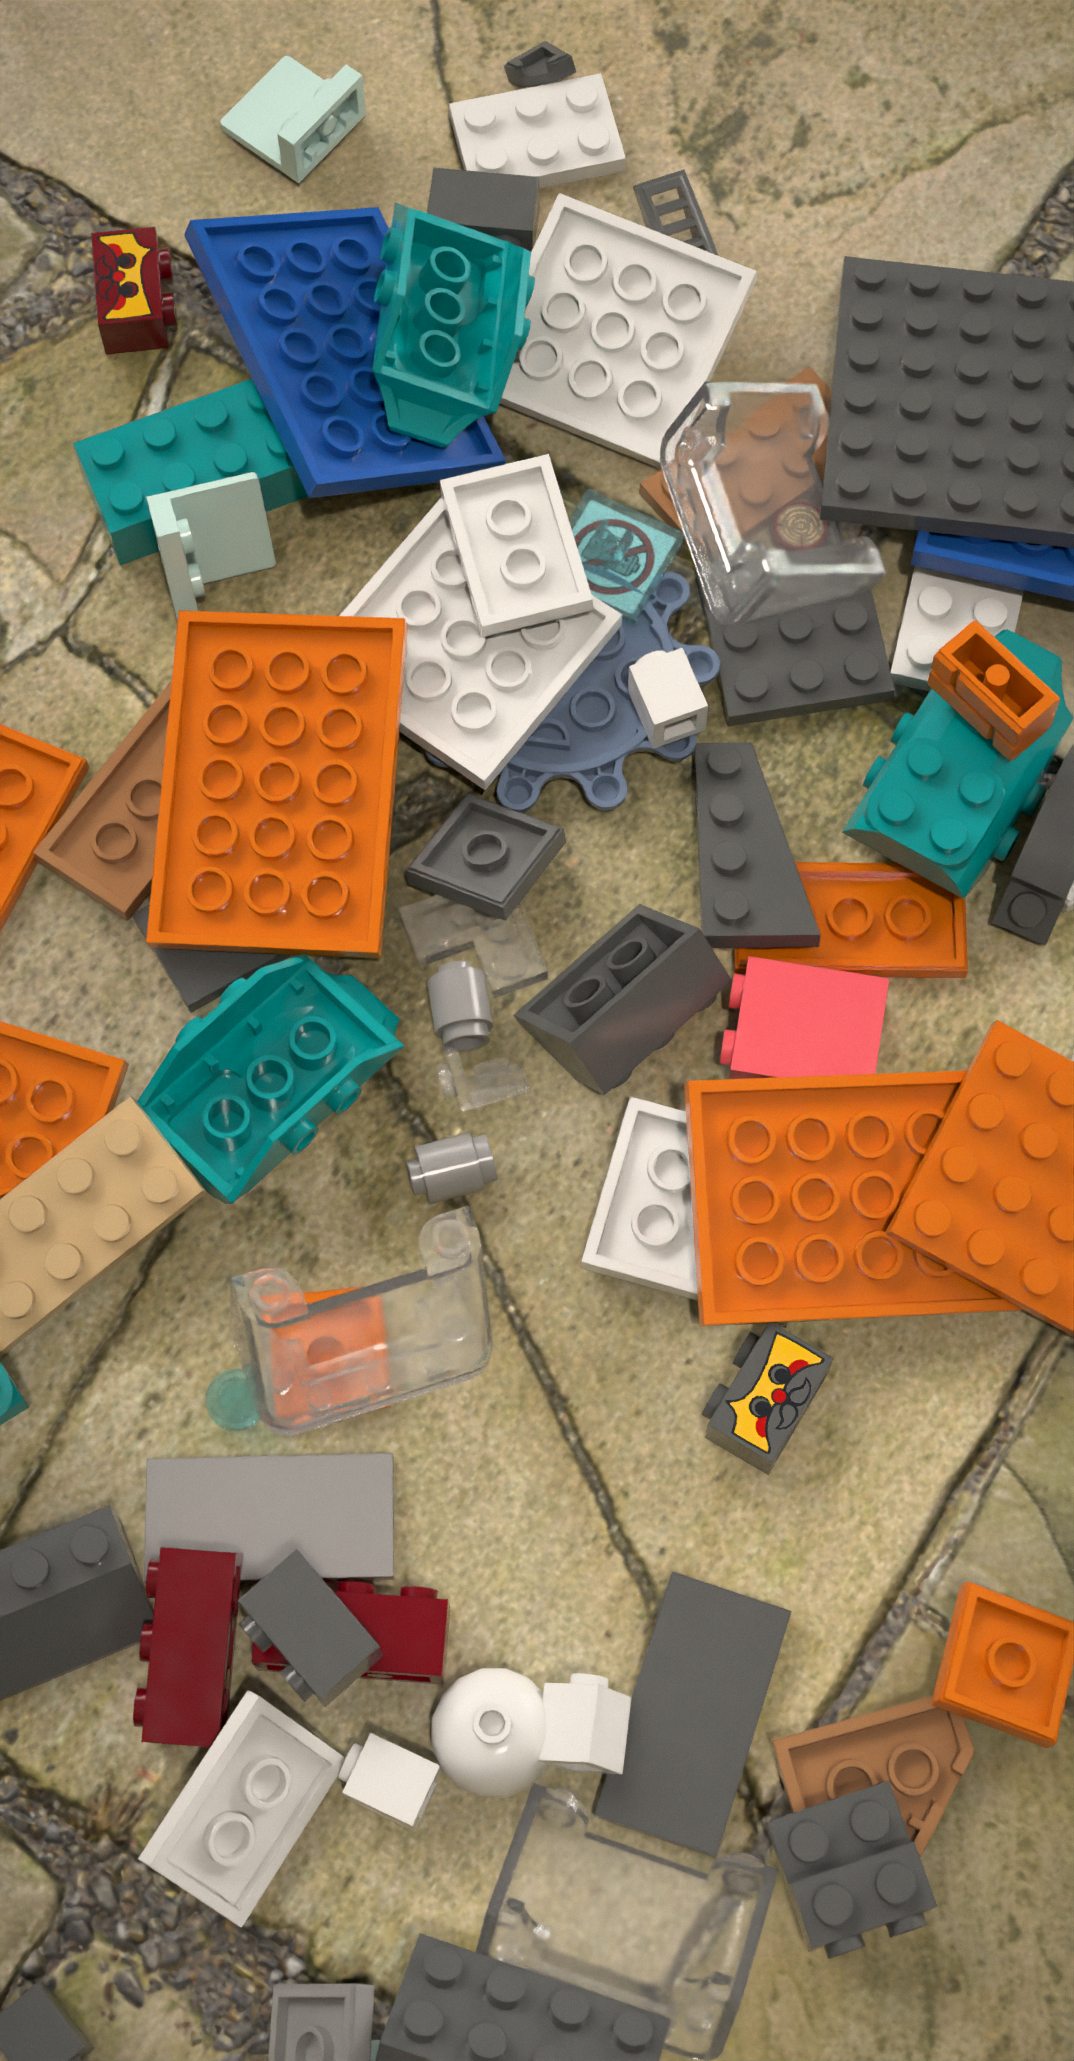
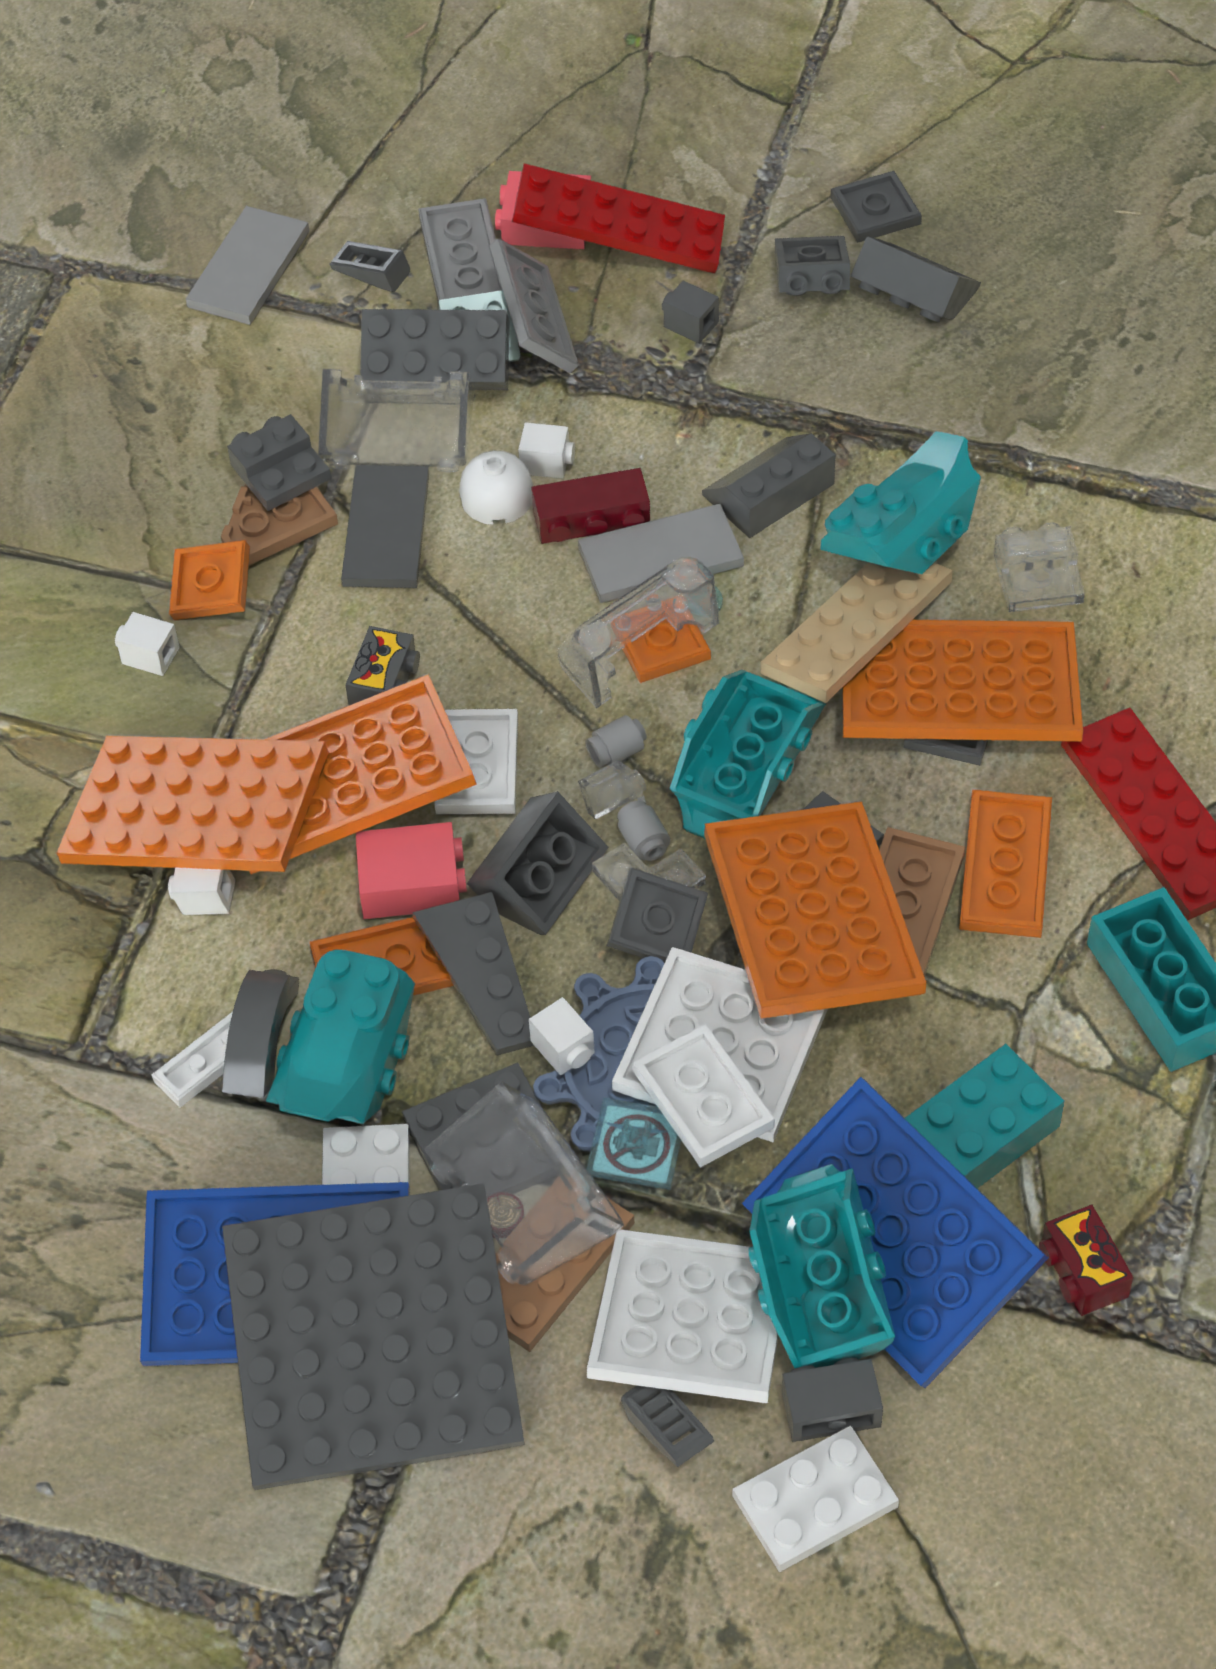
camera: 165 degrees right, 15 degrees down
dark red brick [133,1547,243,1748] -> none
white plate [138,1690,346,1928] -> none
light aqua bracket [146,472,276,621] -> none
light aqua bracket [220,56,366,183] -> none
dark grey brick [237,1549,383,1707] -> none
dark grey tile [503,41,576,86] -> none
white brick [537,1673,632,1774] -> none
orange brick [927,620,1061,762] -> none

